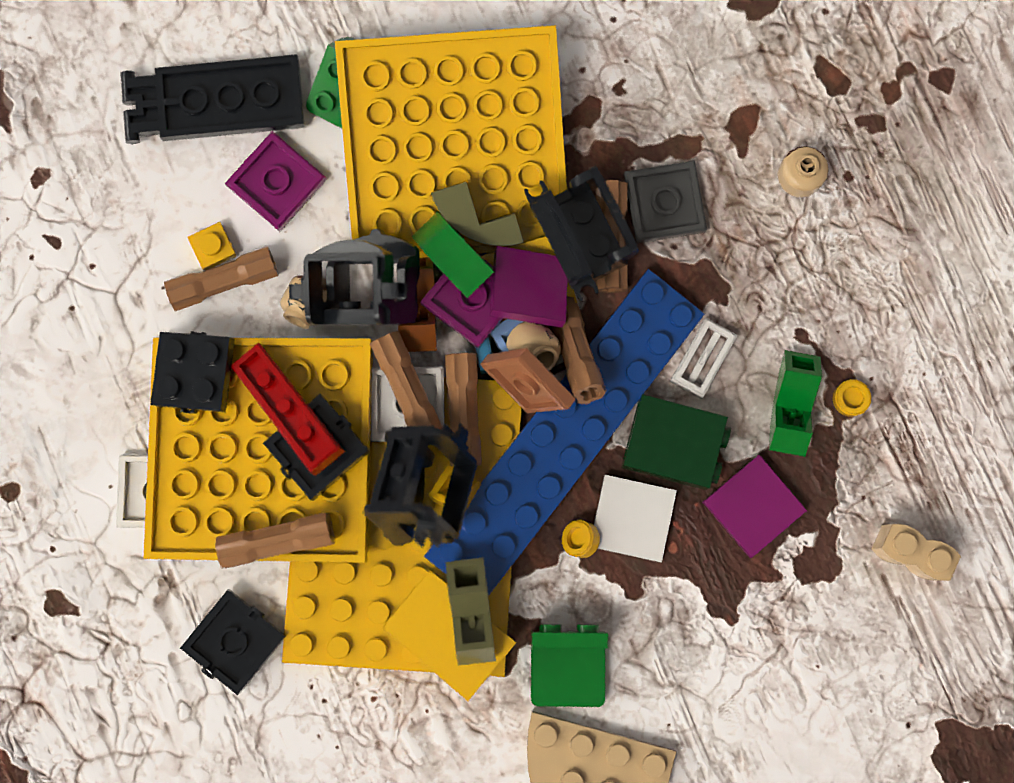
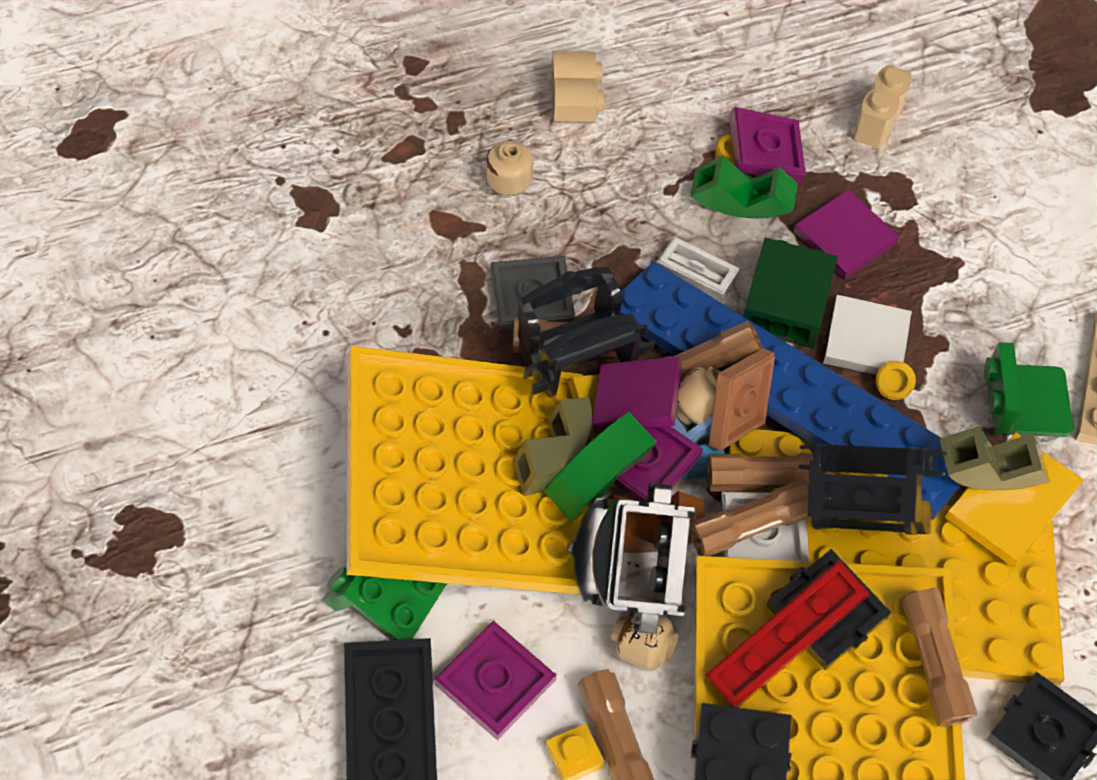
camera: 90 degrees left, 25 degrees down
none -> tan brick [551,51,604,122]
none -> magenta tile [729,107,806,183]

